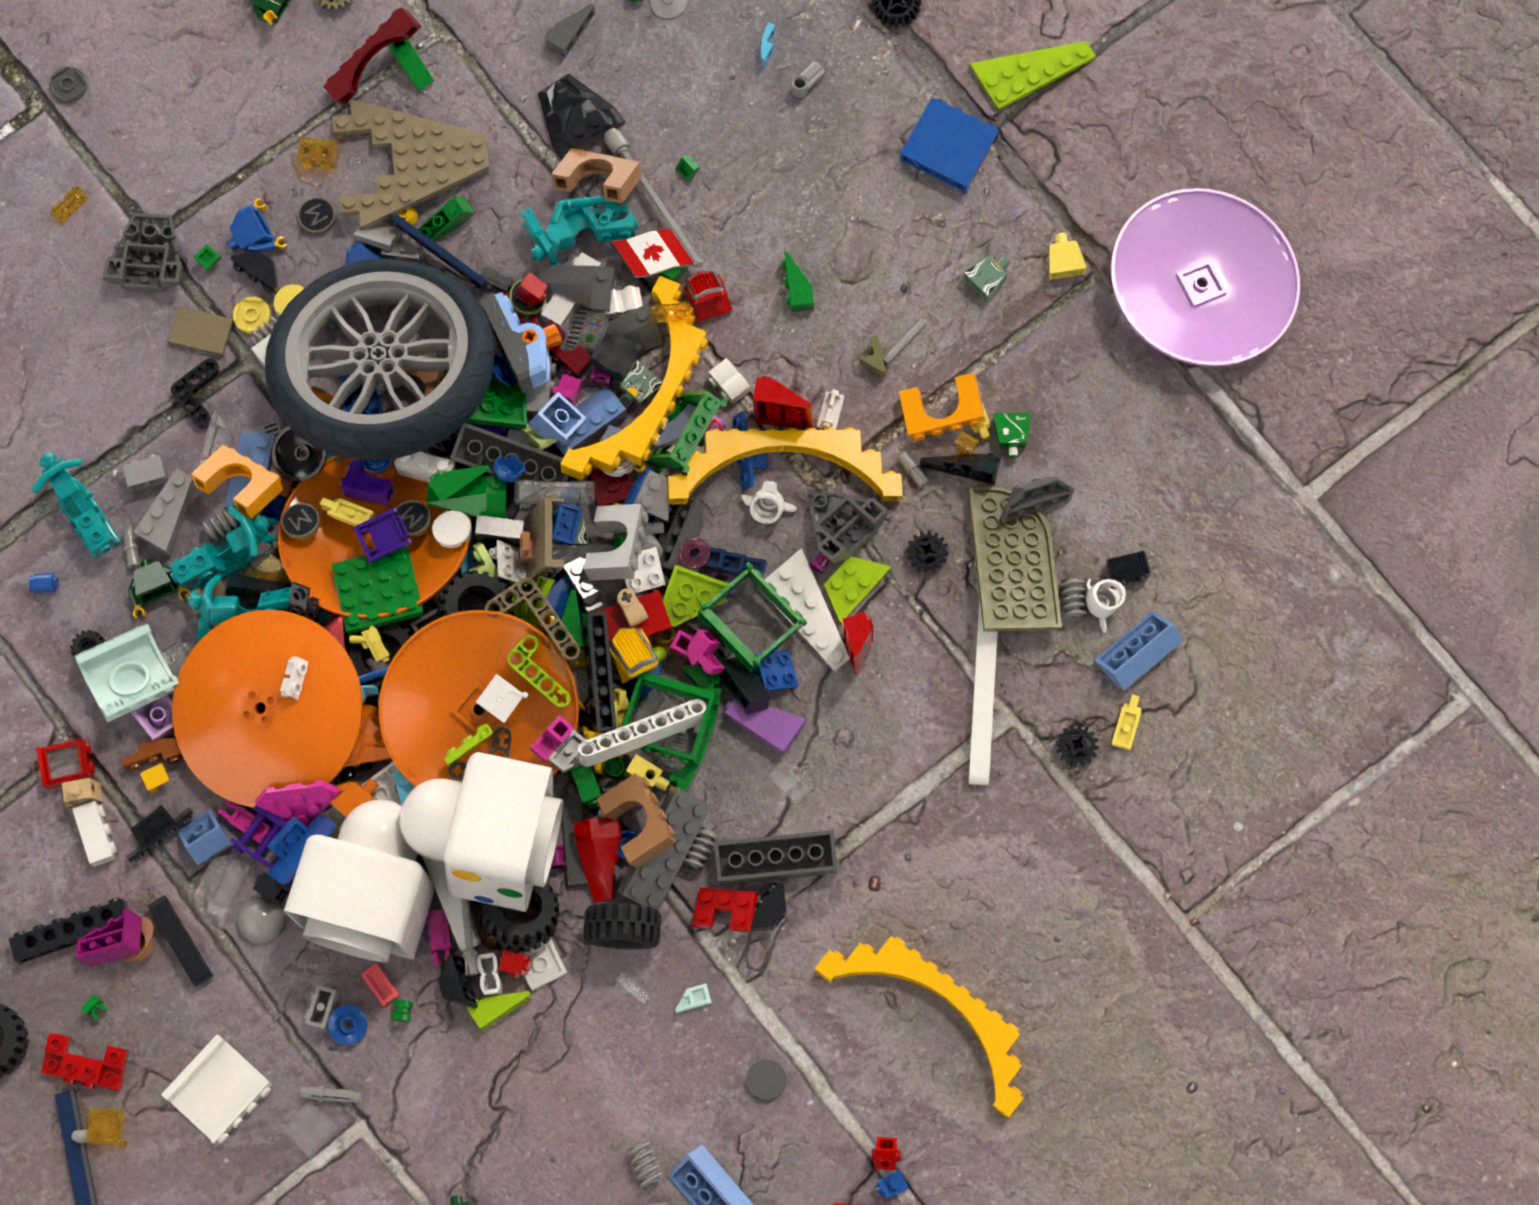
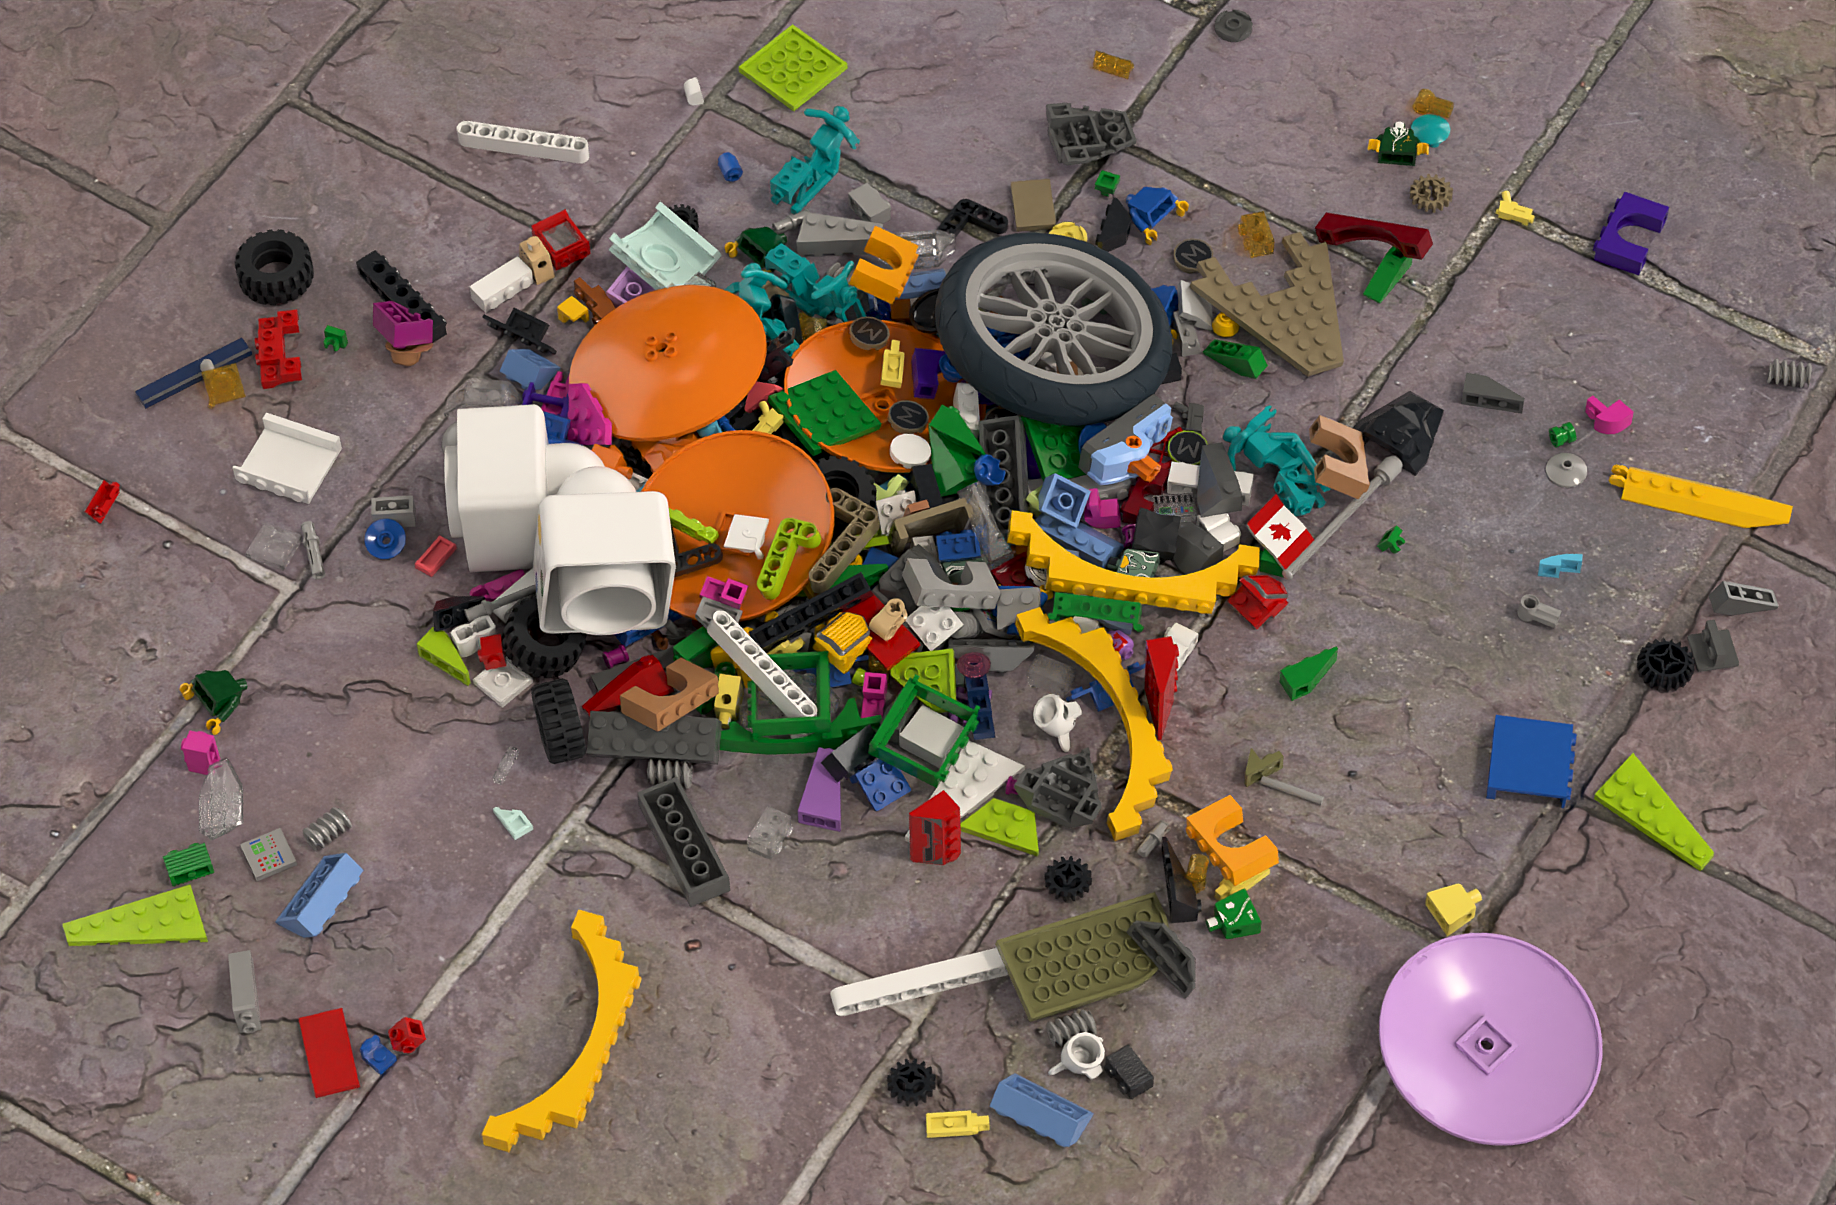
camera: 65 degrees right, 20 degrees down
black beam [147,895,213,987] -> none
white hinge [280,656,308,700] -> none
dark purple container [354,508,413,563] -> none
green wheel [390,999,414,1023] -> none
dark blue tile [392,214,488,290] -> none
brick [514,272,548,307] -> none
clear yellow hinge [651,301,691,323] -> none
dark pink brick [688,629,725,675] -> none
red plate [691,887,758,933] -> none
dark grey tile [746,1059,787,1101] -> none
black slope [750,880,787,932] -> none
white hinge [817,389,845,429] -> none
sand green torso [963,256,1010,303] -> none
none -> white brick [899,705,964,768]

